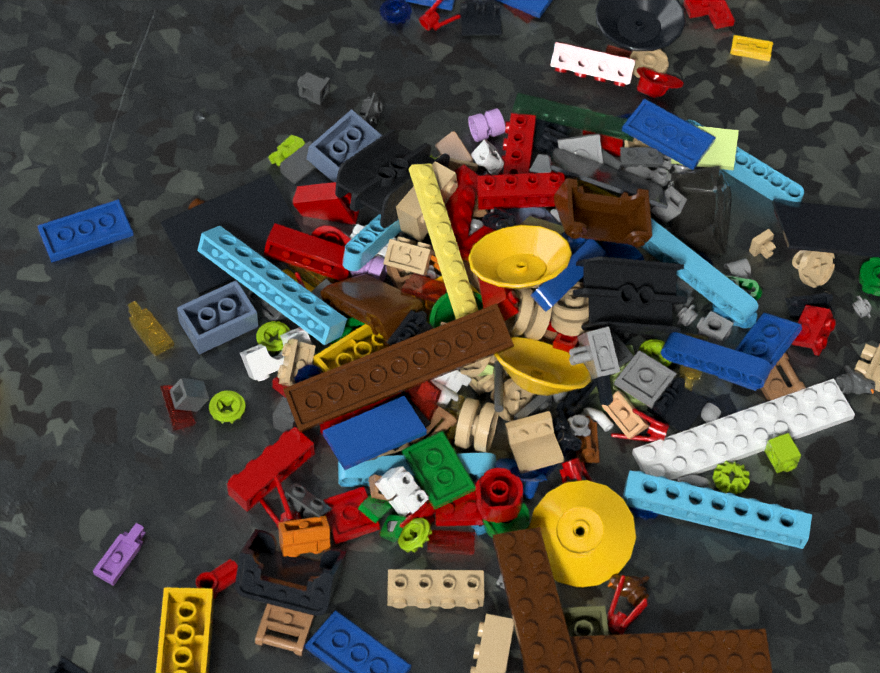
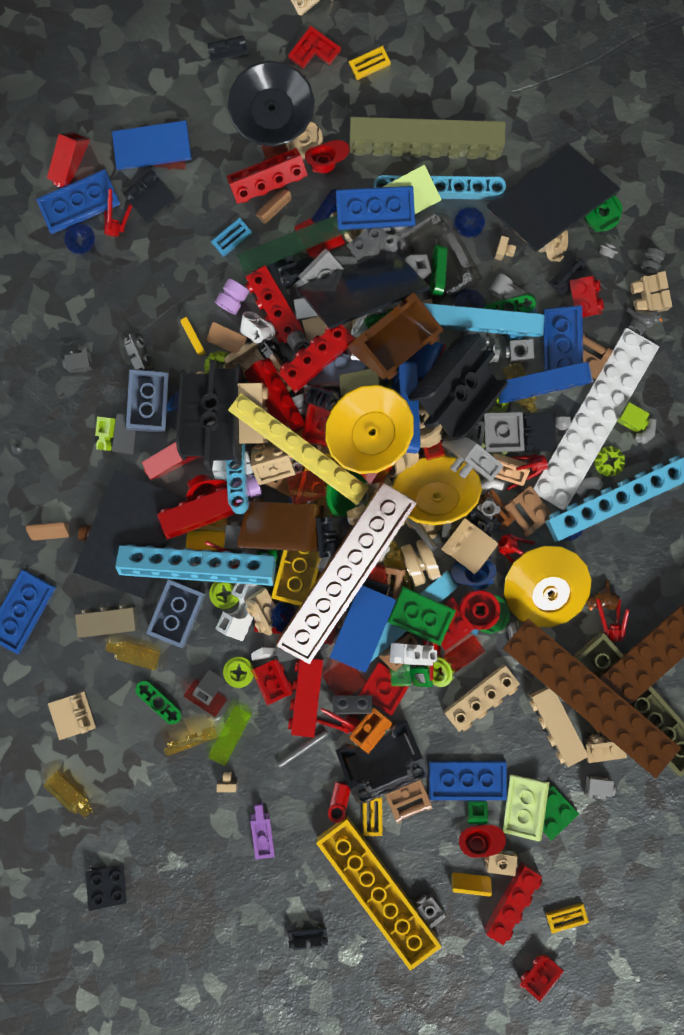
camera: 30 degrees left, 30 degrees up
none -> medium nougat slope [26,522,69,540]
none -> tan hinge [48,691,96,740]
none -> dark tan brick [75,604,139,638]
none -> green beam [135,680,182,725]
none -> clear yellow hinge [164,727,218,756]
none -> yellow tile [180,317,206,357]
none -> clear neon green tile [208,705,252,766]
none -> dark azure tile [211,217,252,257]
none -> tan tile [217,772,238,792]
none -> white tile [251,647,277,660]
none -> red bracket [251,659,293,705]
none -> medium nougat slope [256,189,292,224]
none -> dark grey bar [276,730,328,768]
none -> clear red piece [322,662,367,696]
none -> olive brick [350,117,506,160]
none -> yellow tile [363,796,382,836]
none -> green beam [430,244,447,297]
none -> clear blue gear [455,207,485,238]
none -> medium nougat plate [503,486,552,537]
none -> light grey arm [635,419,657,444]

